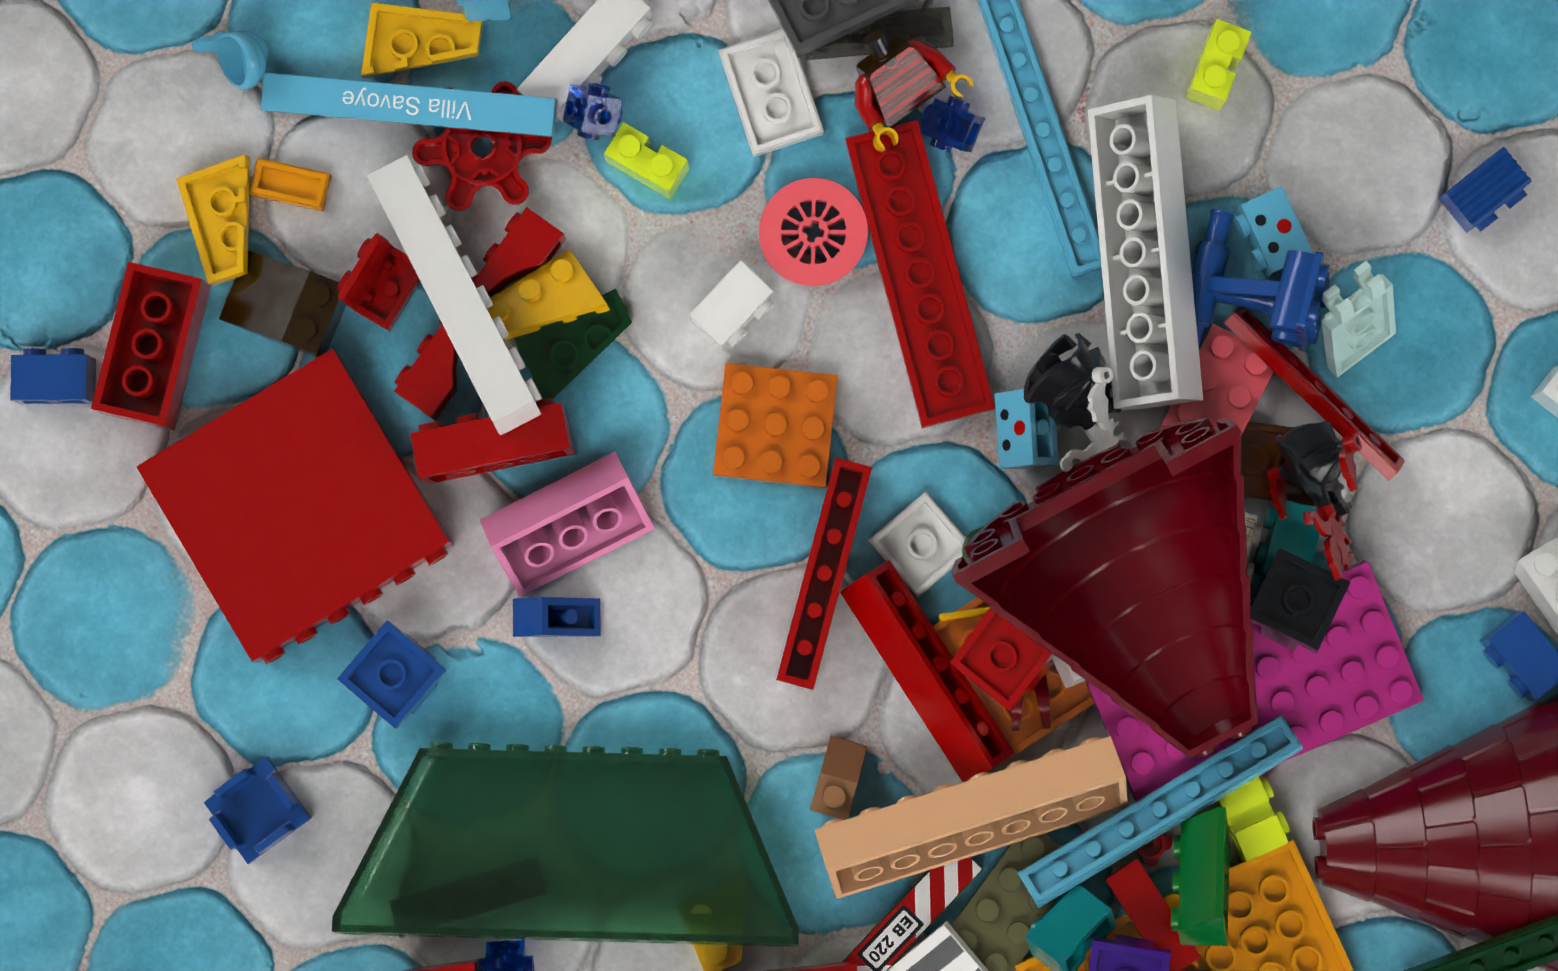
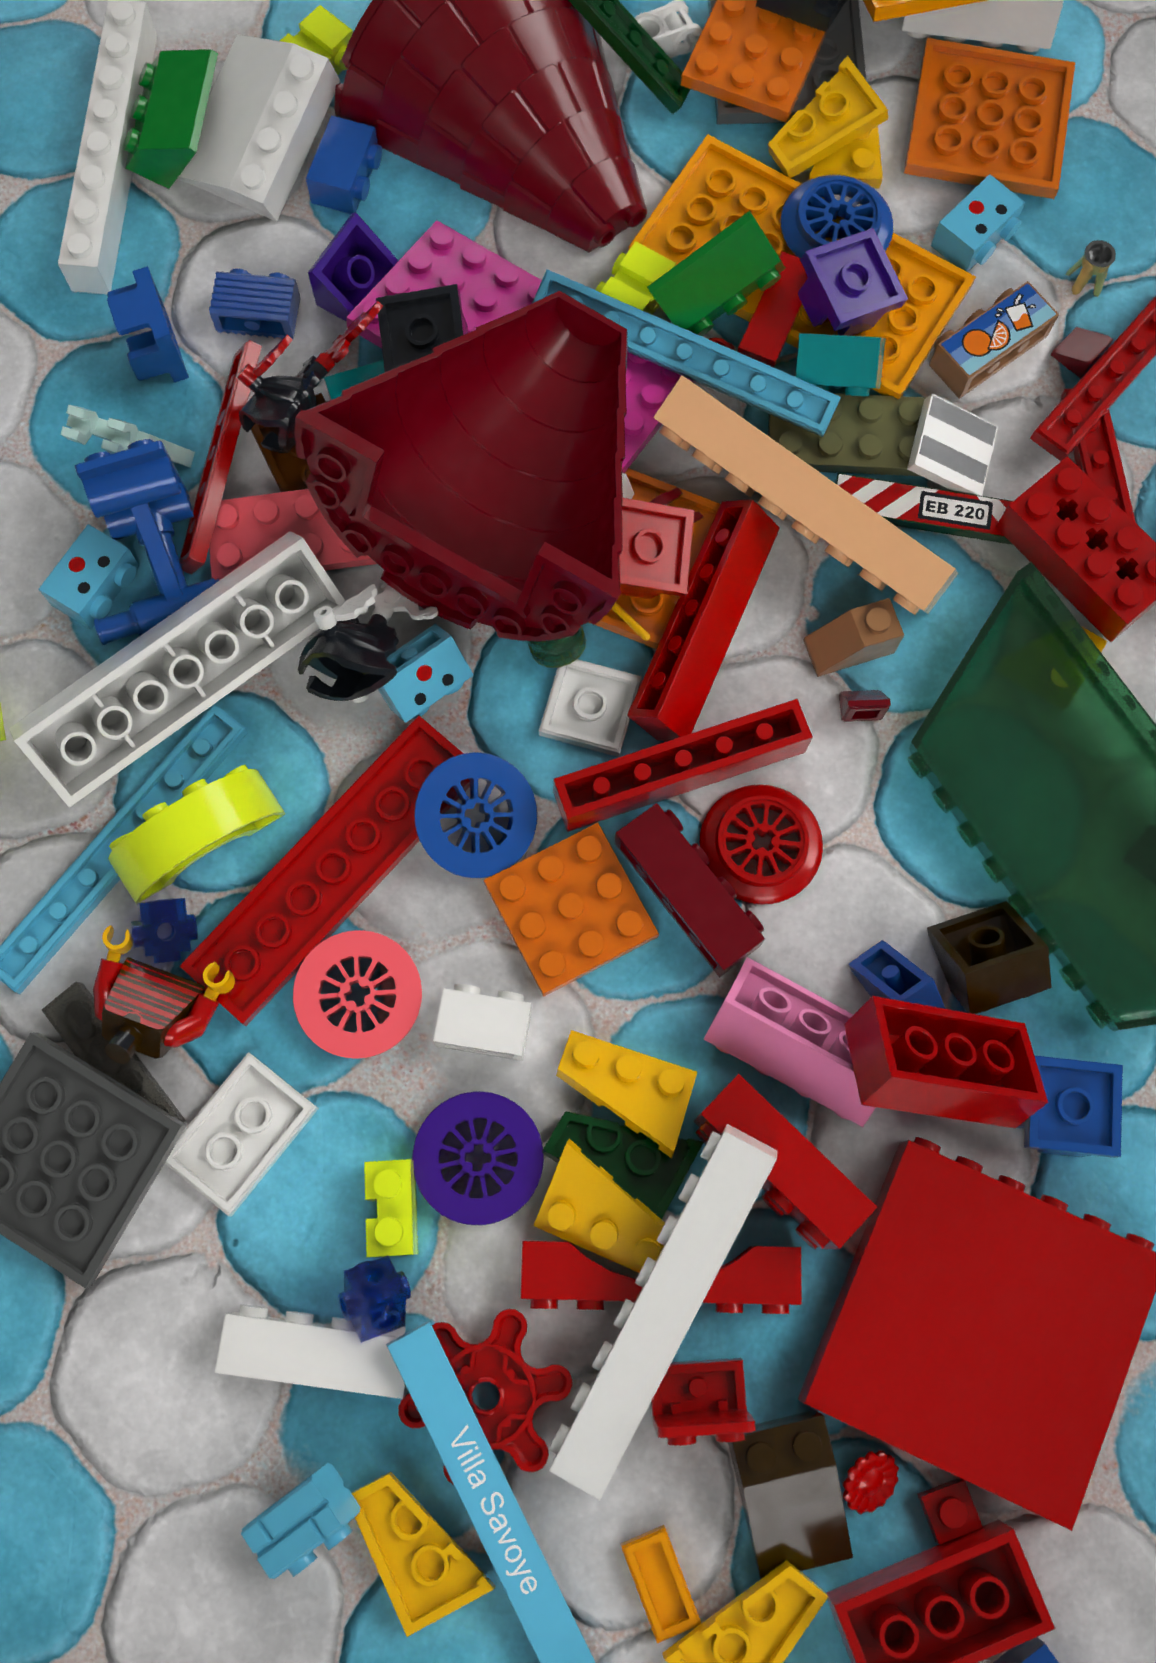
camera: 130 degrees left, 10 degrees down
none -> blue panel [107,266,189,383]
none -> neon yellow brick [108,765,286,905]
none -> blue brick [209,269,301,339]
none -> dark purple slope [308,212,399,322]
none -> dark purple piece [412,1091,544,1225]
none -> blue piece [415,752,537,878]
none -> yellow wing [556,1030,697,1158]
none -> dark red brick [614,803,765,978]
none -> red piece [699,785,823,904]
none -> dark red slope [839,690,891,722]
none -> red piece [843,1450,899,1514]
none -> red brick [844,996,1048,1128]
none -> red plate [917,1478,983,1545]
none -> dark brown slope [927,901,1052,1014]

